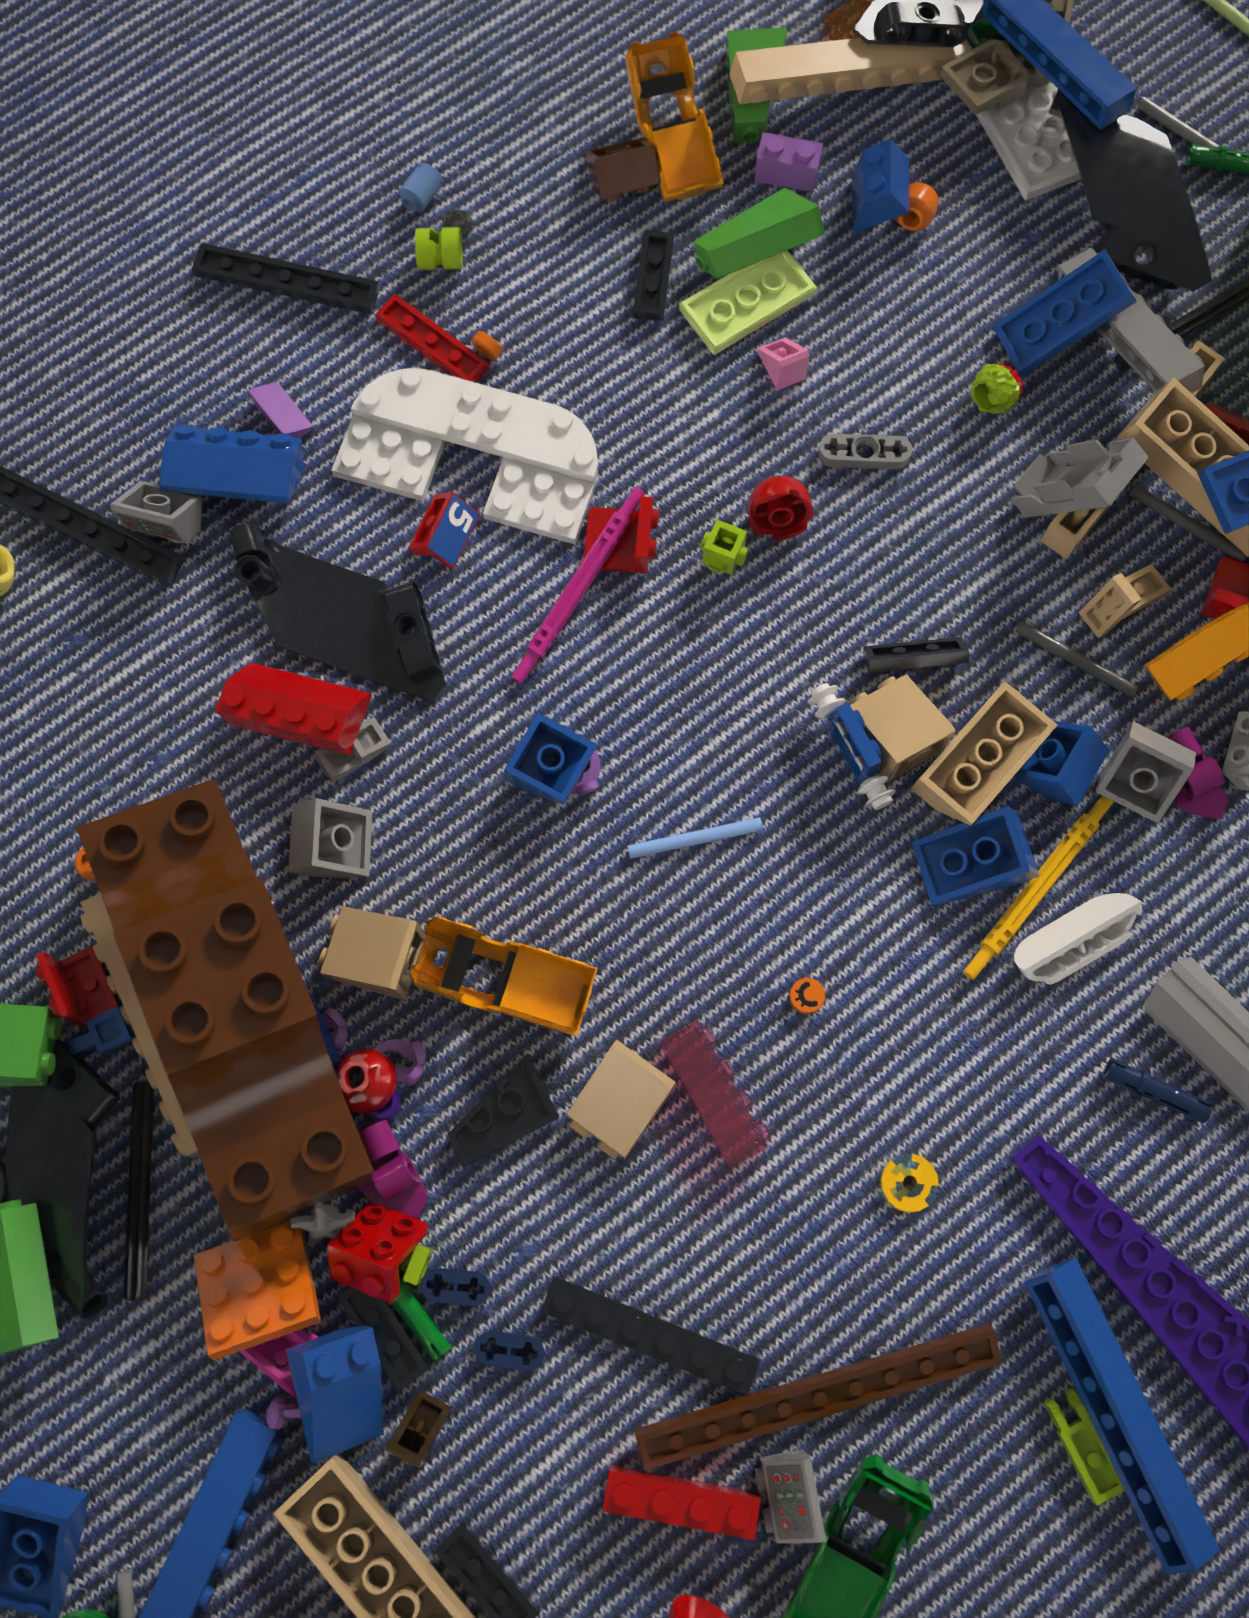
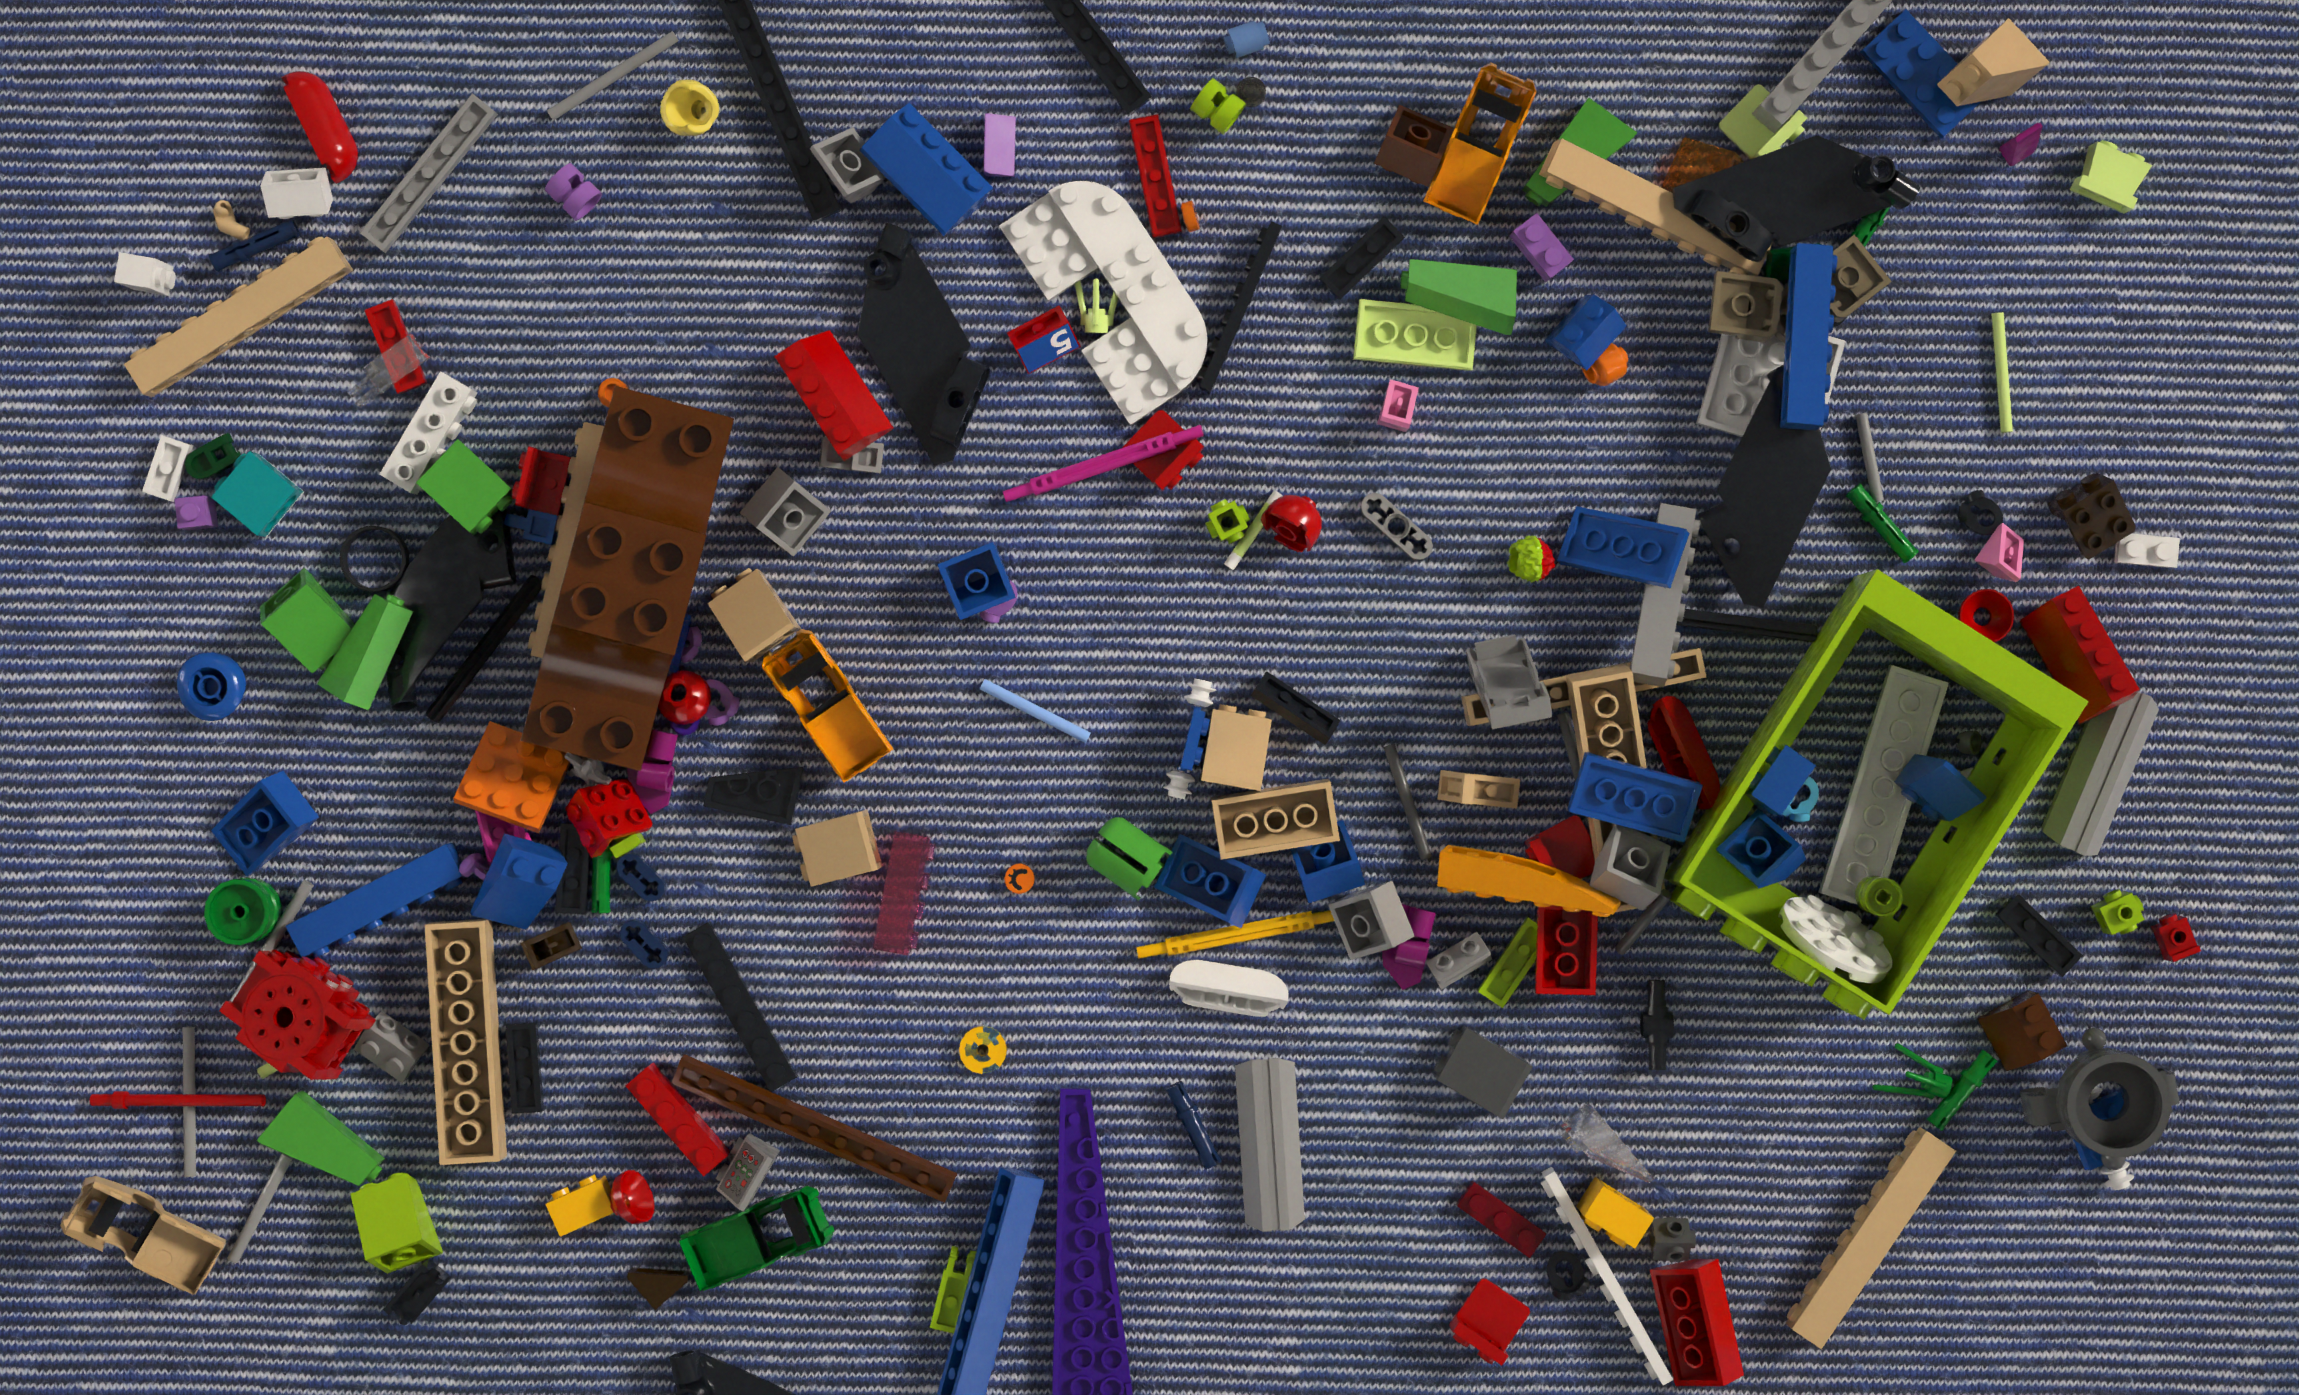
camera: 35 degrees right, 15 degrees up
none -> yellowish green plant [1075,278,1118,333]
none -> bright green cylinder [1086,817,1172,901]
none -> black plate [1197,221,1282,394]
none -> yellowish green bar [1224,490,1283,570]

